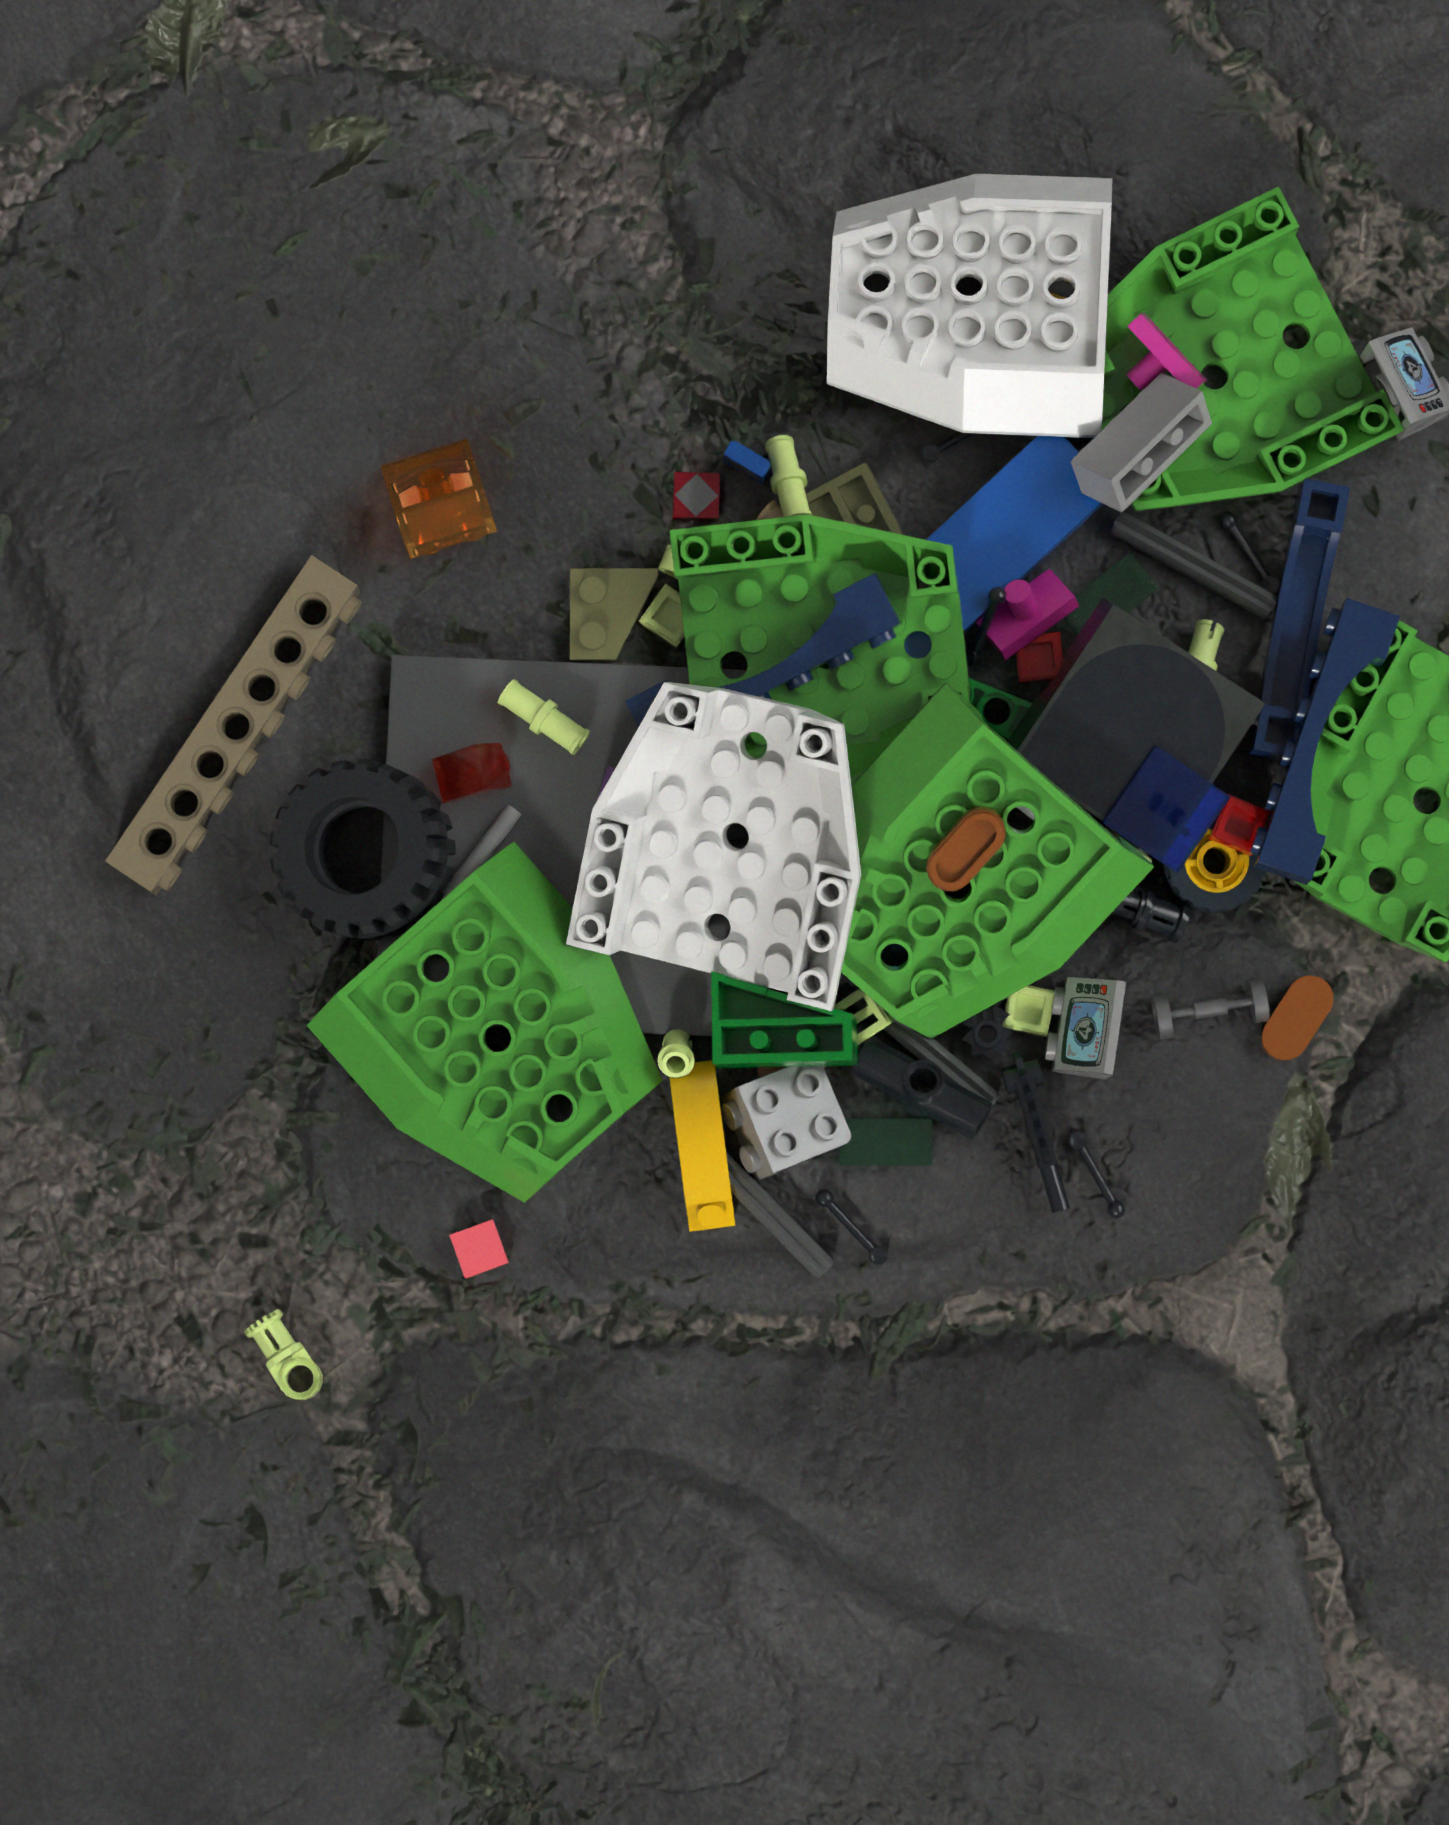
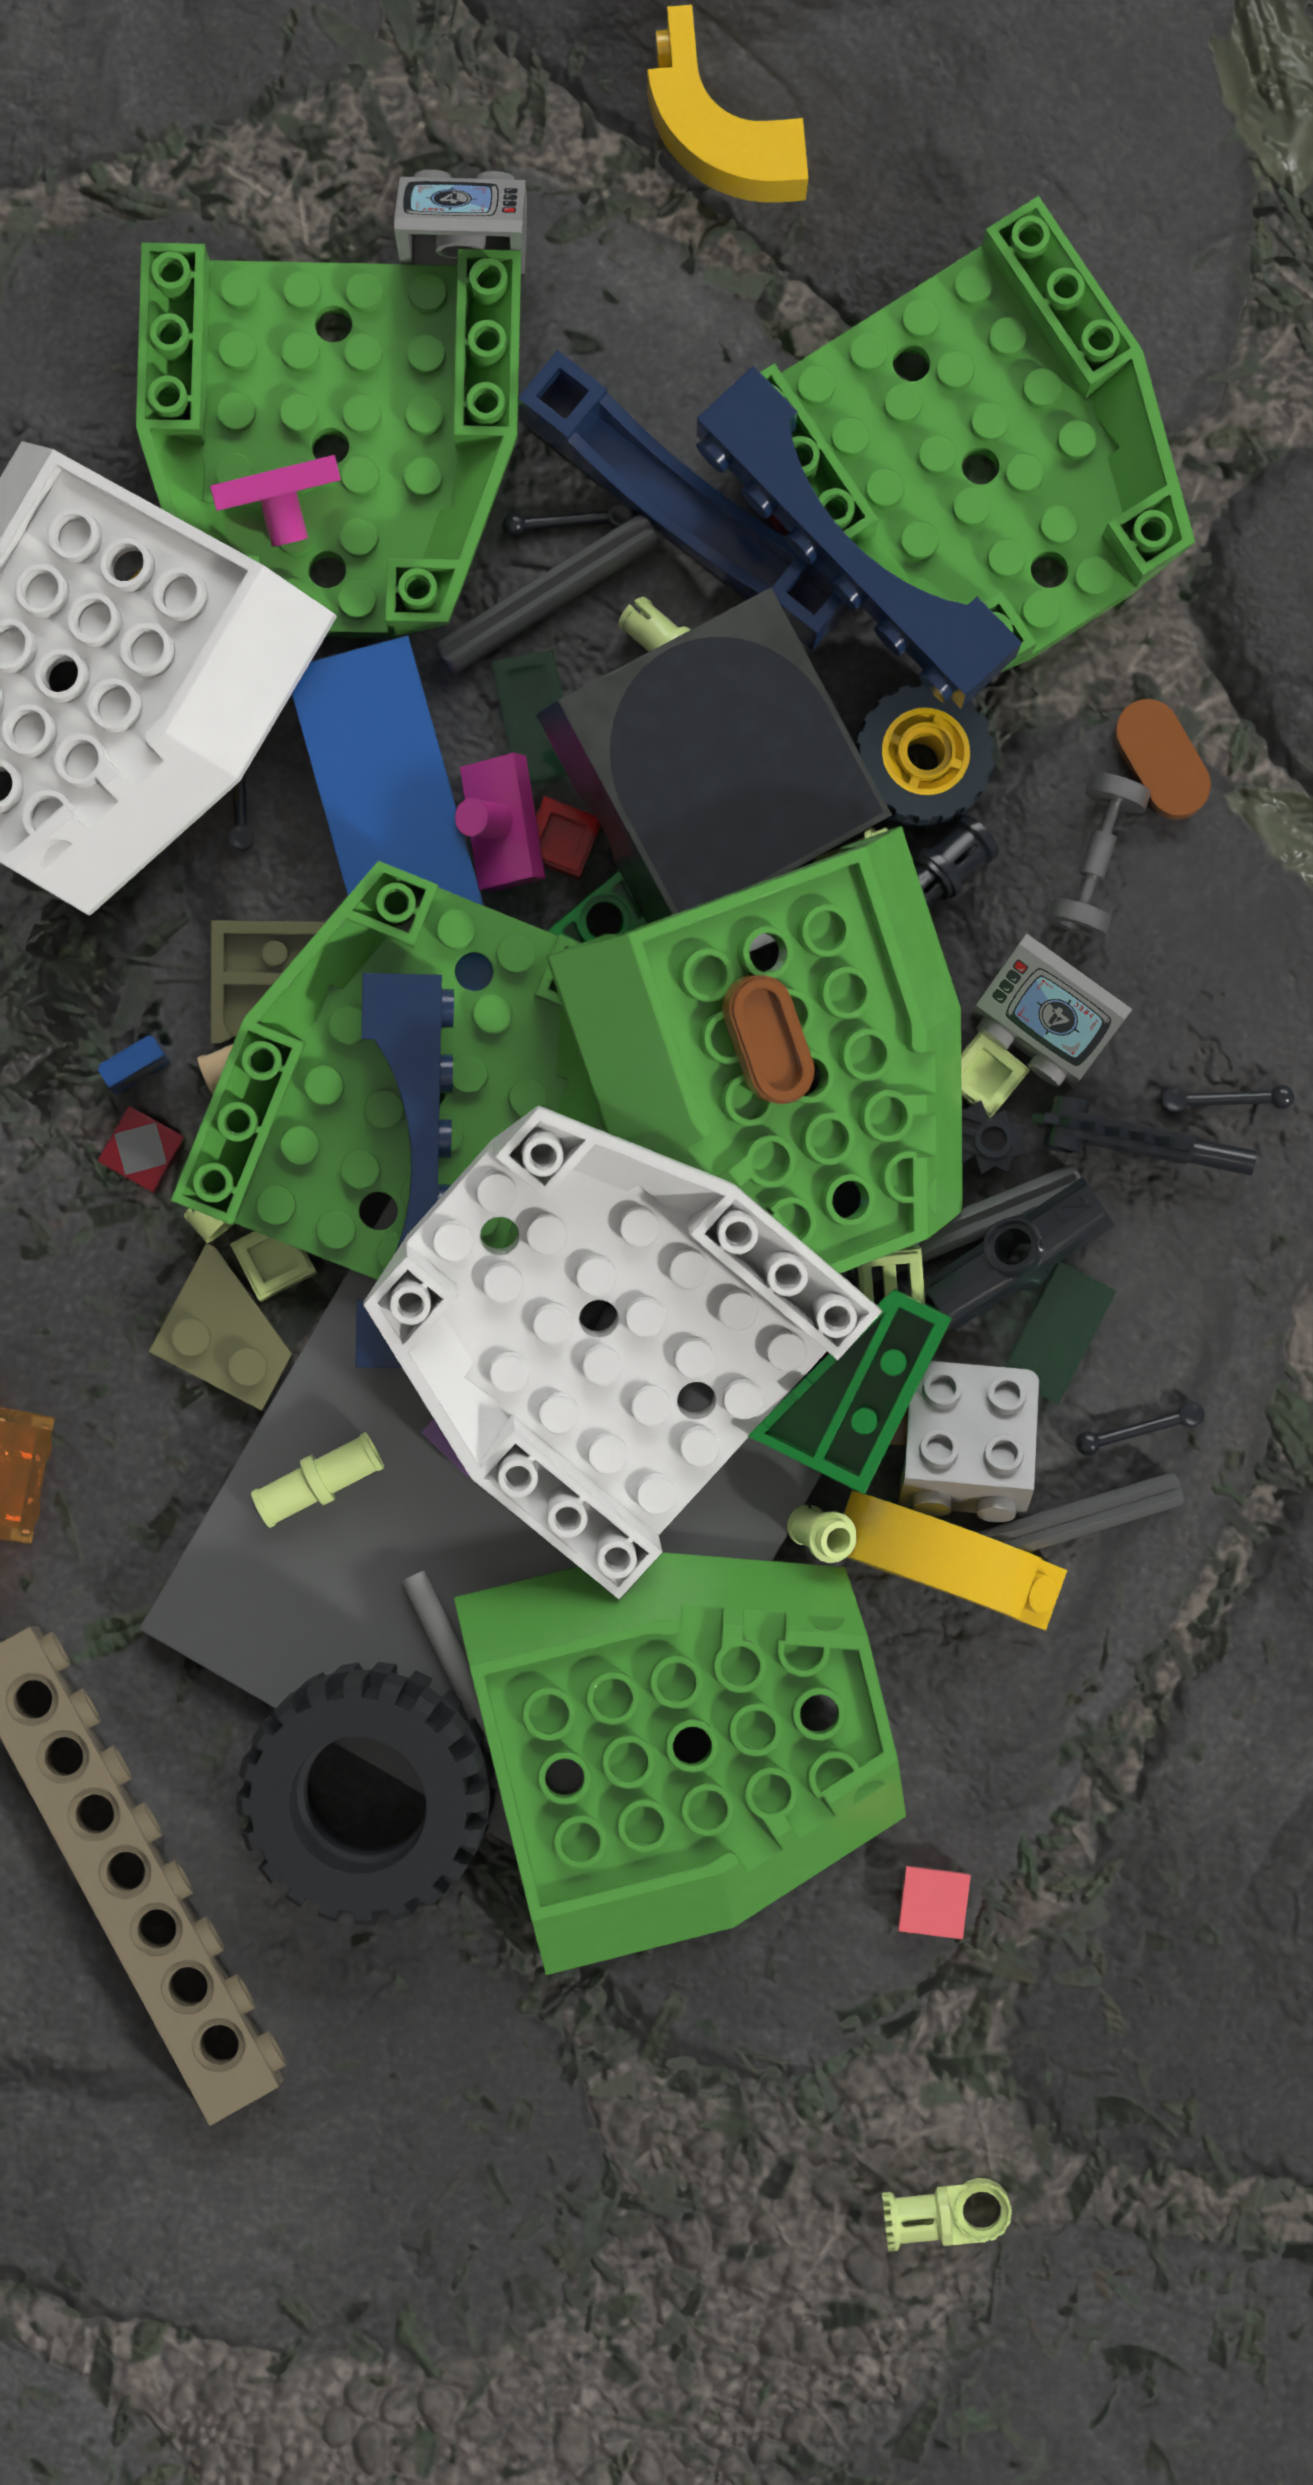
camera: 70 degrees left, 0 degrees up
clear red bracket [432,743,512,803] -> none
yellowish green pin [765,435,812,517] -> none
black hinge [966,587,1007,667] -> none
light grey brick [1071,373,1212,512] -> none
clear blue piece [1102,746,1230,873] -> none
red tile [1208,794,1270,856] -> none

